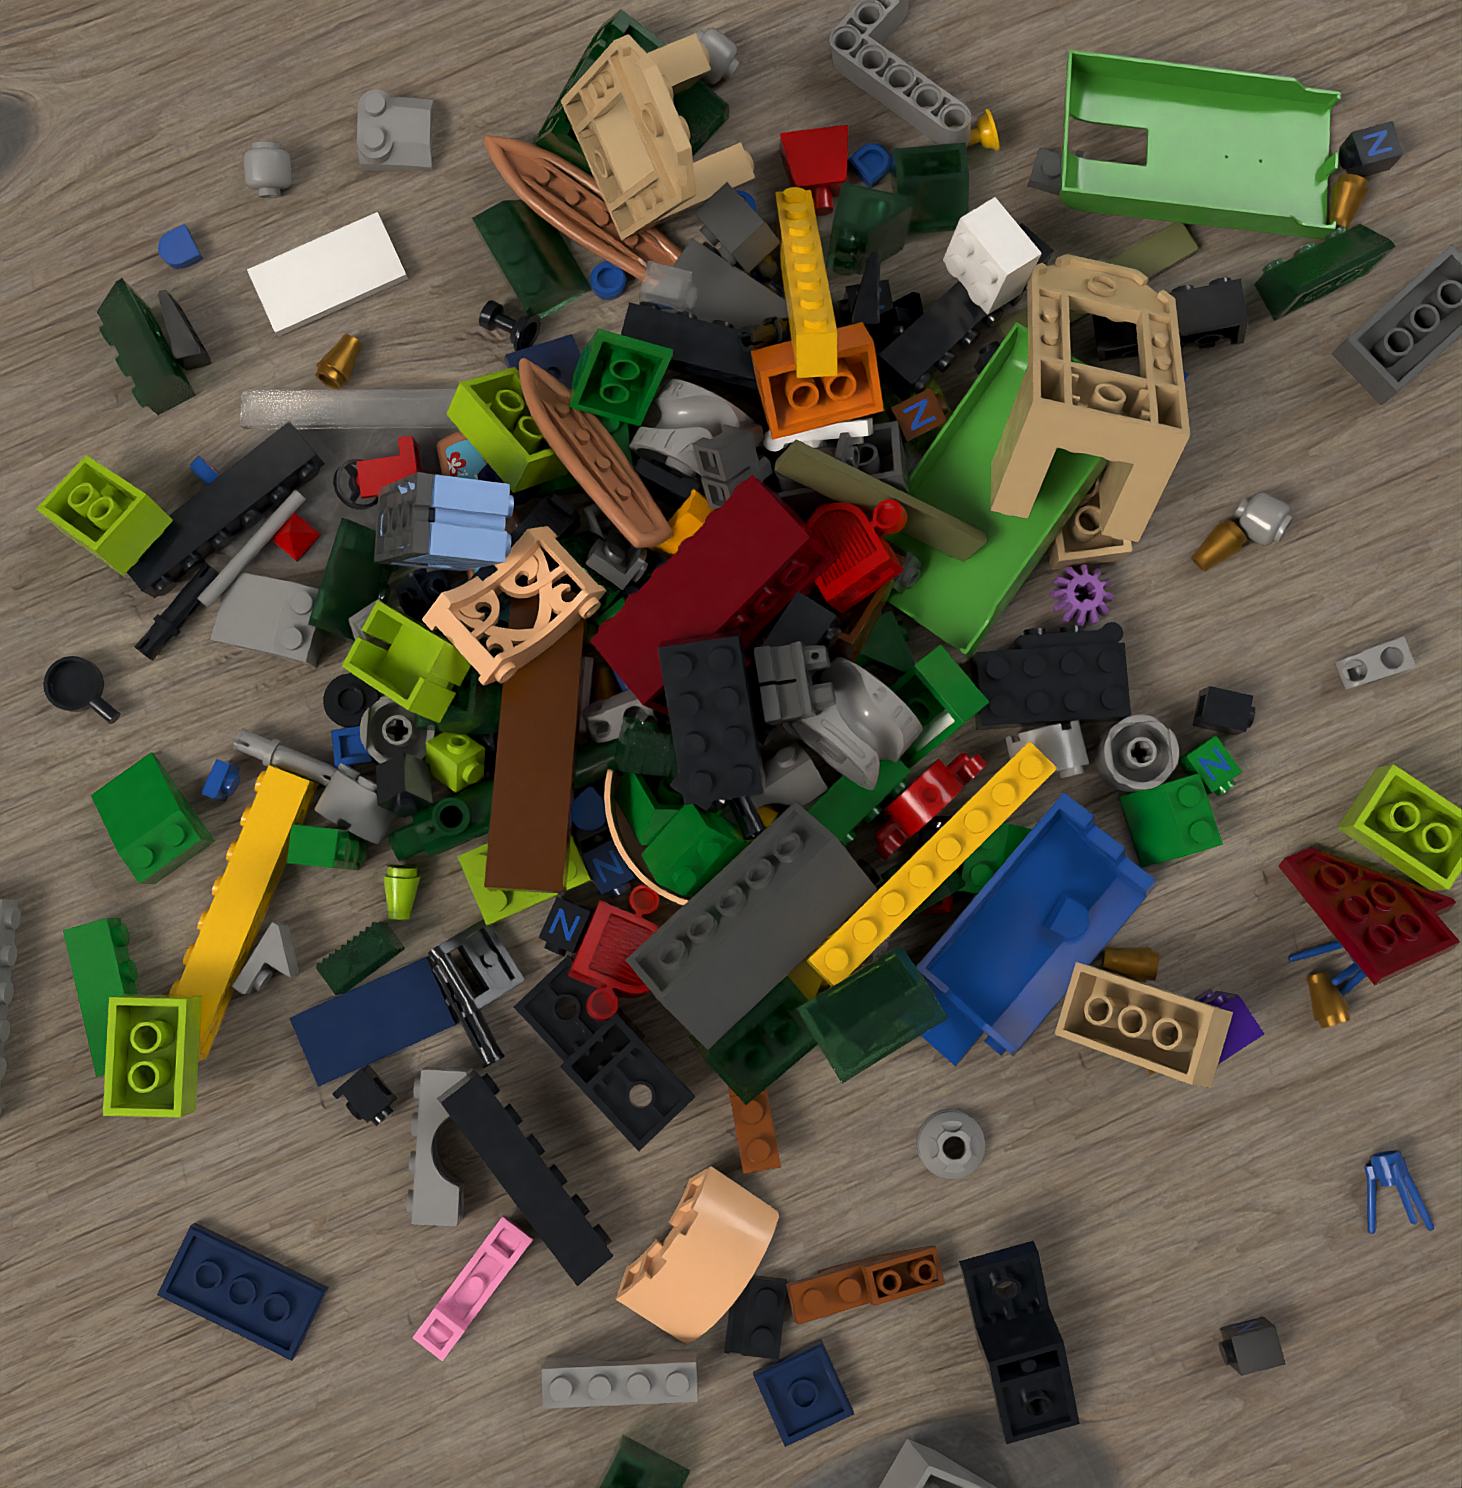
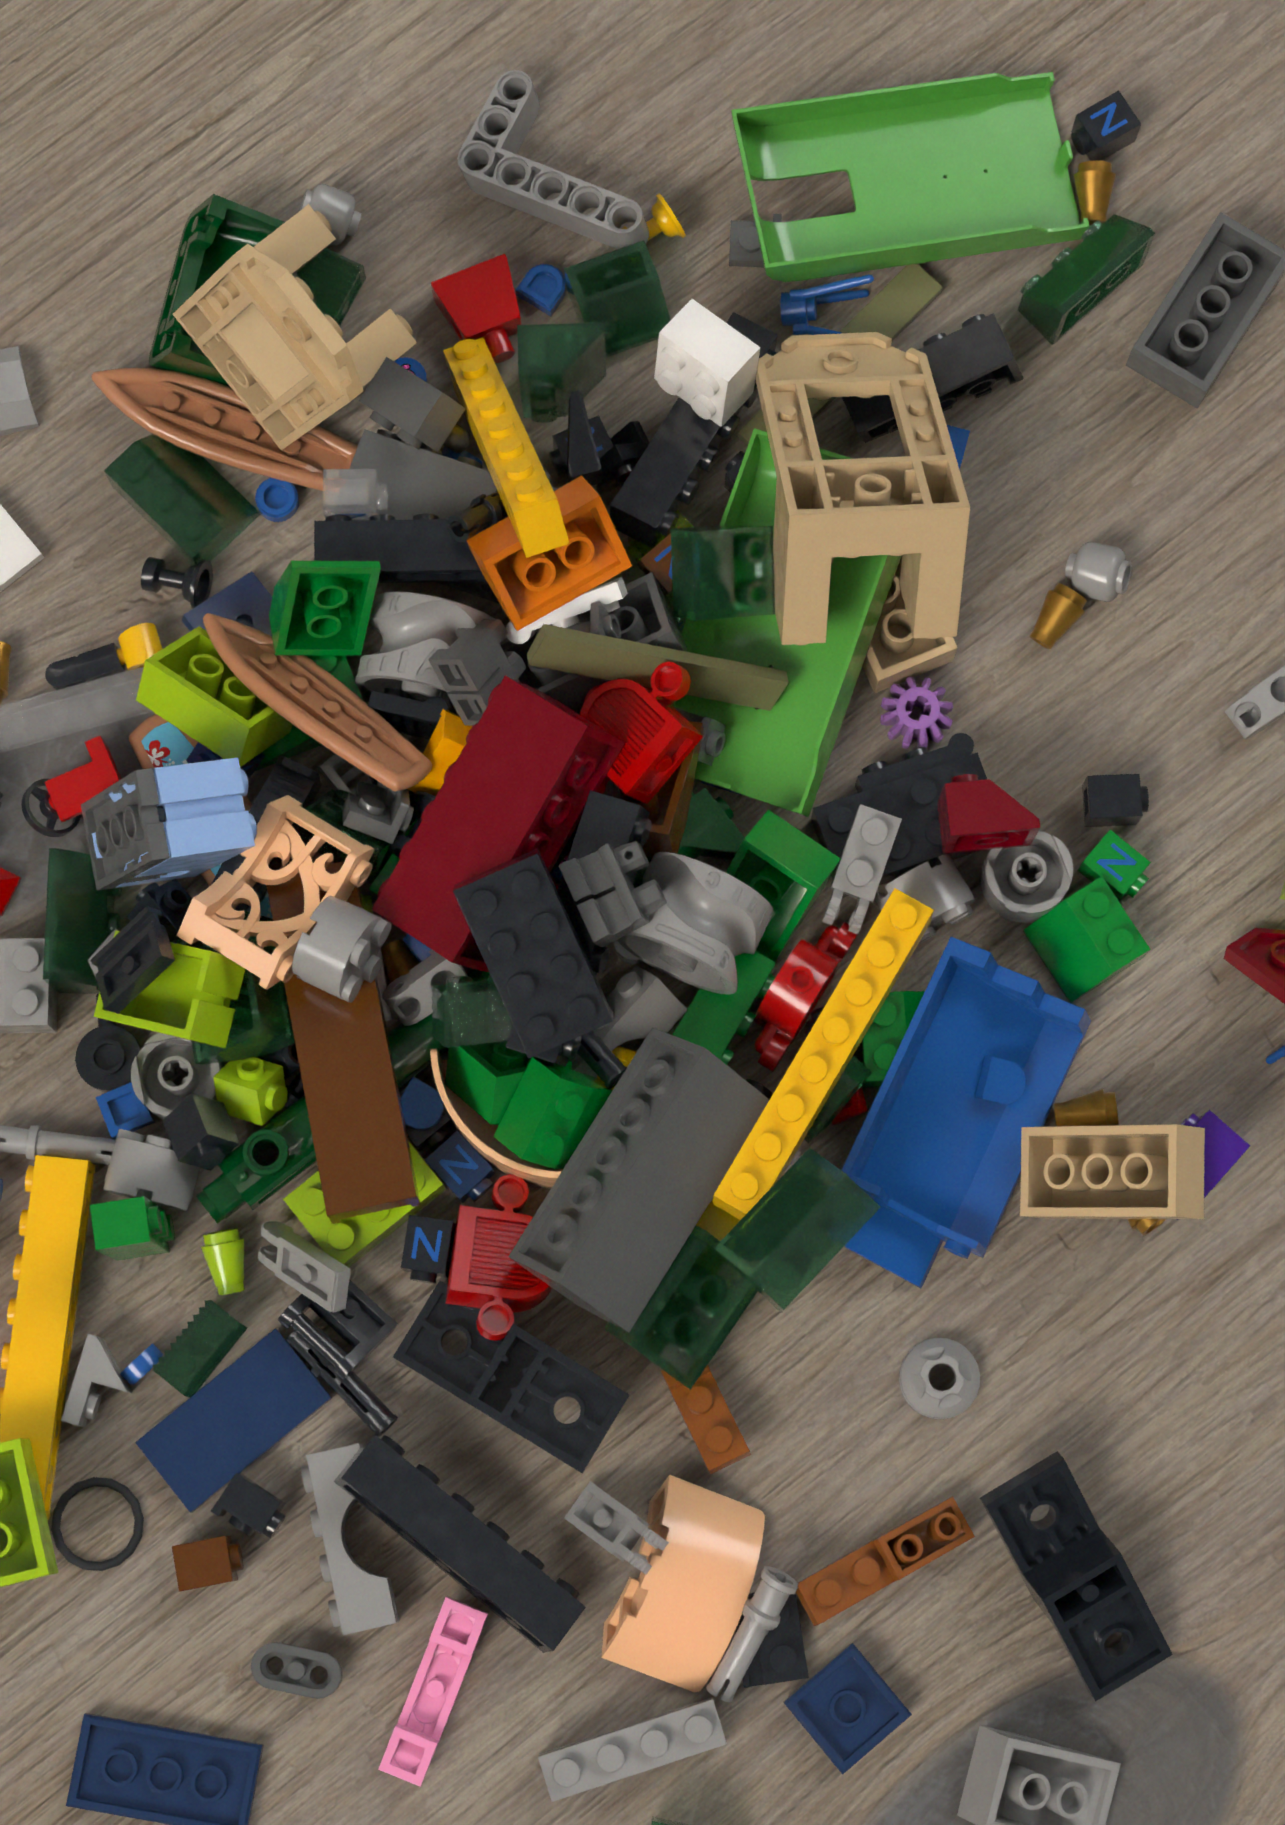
camera: 15 degrees left, 5 degrees down
none -> piece [45,623,163,693]
none -> black piece [51,1477,144,1571]
none -> black plate [91,906,175,1014]
none -> blue tile [120,1343,164,1385]
none -> reddish brown brick [172,1536,244,1592]
none -> dark grey plate [251,1642,342,1699]
none -> light grey hinge [258,1220,350,1313]
none -> light grey brick [292,896,391,1003]
none -> light grey hinge [564,1481,669,1574]
none -> clear green slope [671,526,775,621]
none -> light grey pin [706,1566,798,1702]
none -> blue plant [780,275,874,335]
none -> light grey hinge [822,804,902,934]
none -> dark red slope [937,774,1040,854]

